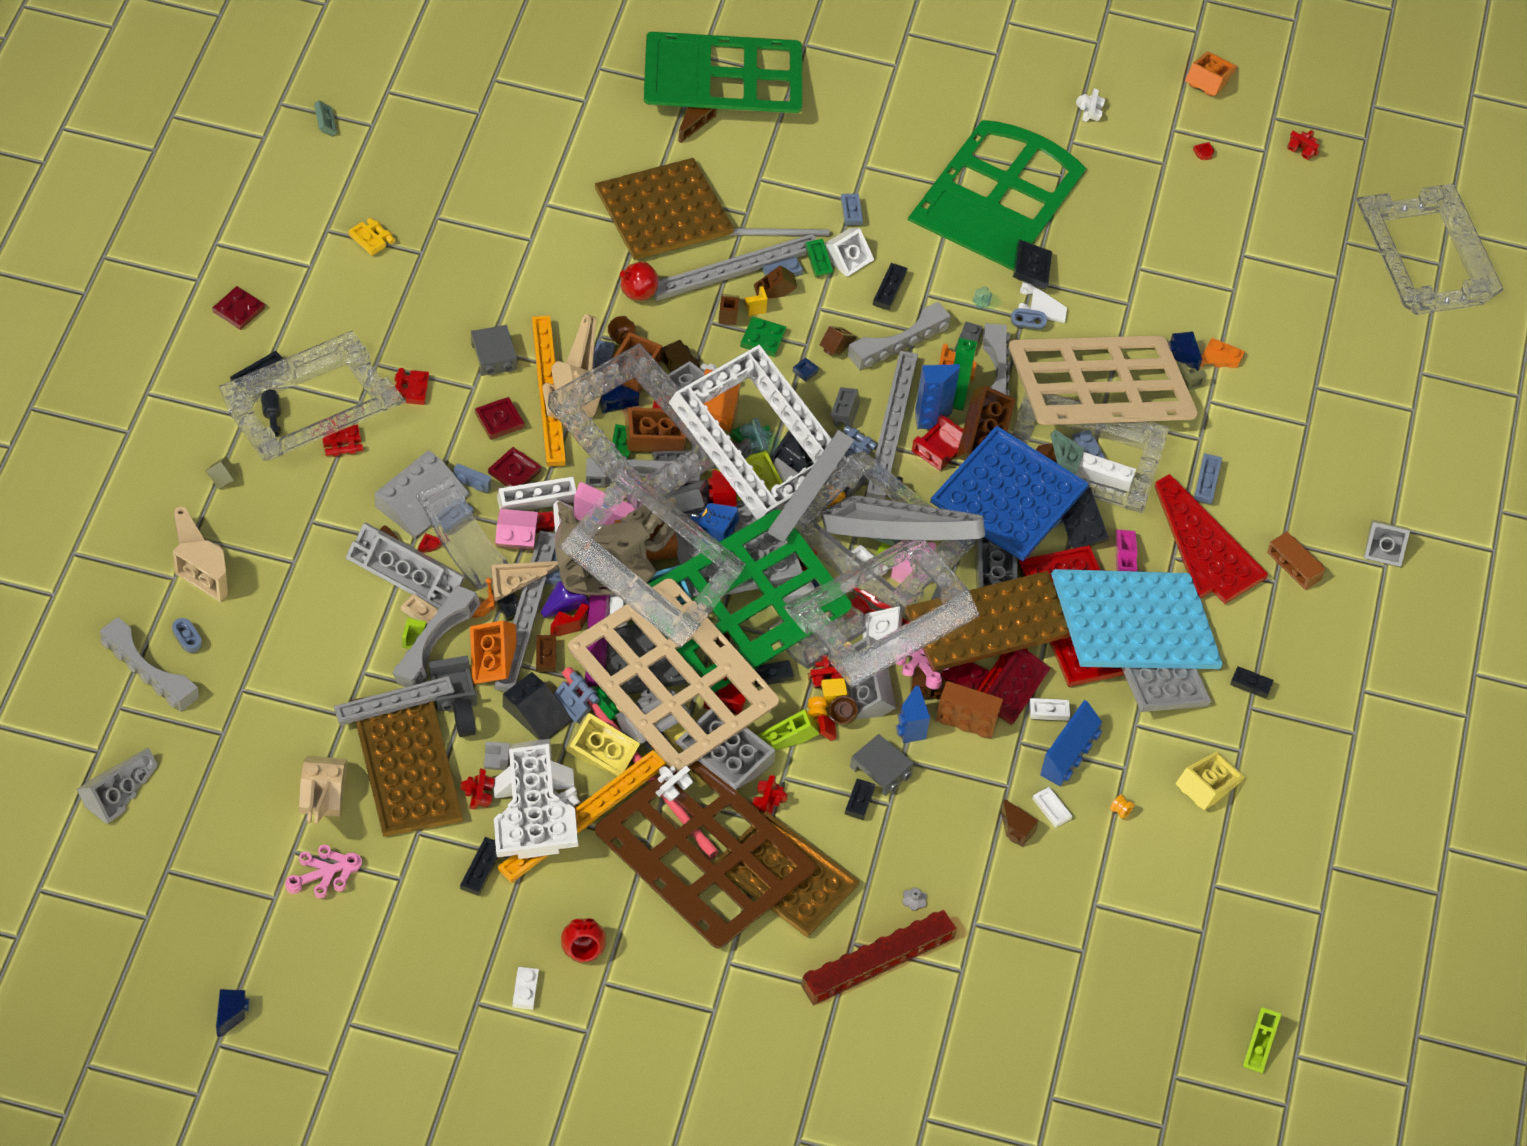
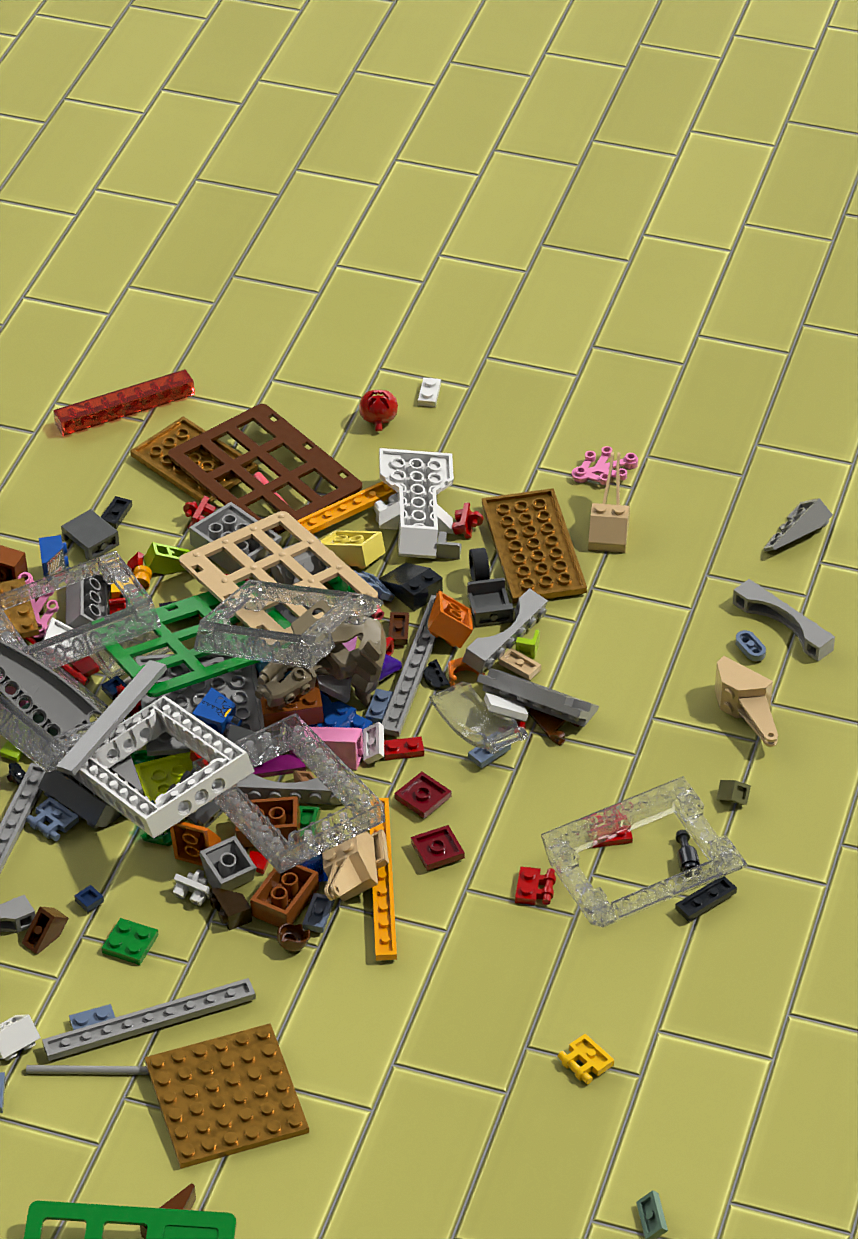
camera: 170 degrees left, 10 degrees down
dark red plate [212,286,265,330] -> none
clear blue slope [216,989,250,1037] -> none
light grey tile [334,676,455,726] -> none
light grey slope [375,450,469,539] -> none
sand blue plate [454,463,491,493] -> none
black plate [460,837,499,896] -> none
dark grey panel [471,325,517,376] -> none
tan wing [491,561,559,601] -> none
bright pink slope [495,509,538,550] -> none
white brick [497,477,576,511] -> none
red piece [620,261,659,302] -> none
white hips [655,766,693,802] -> none
reddish brown slope [718,294,740,326] -> none
yellow panel [744,286,768,316] -> none
reddish brown slope [754,265,798,299] -> none
green plate [805,238,833,278] -> none
dark grey hinge [831,387,860,428] -> none
light grey plant [903,888,927,911] -> none
none -> white tile [484,693,528,721]

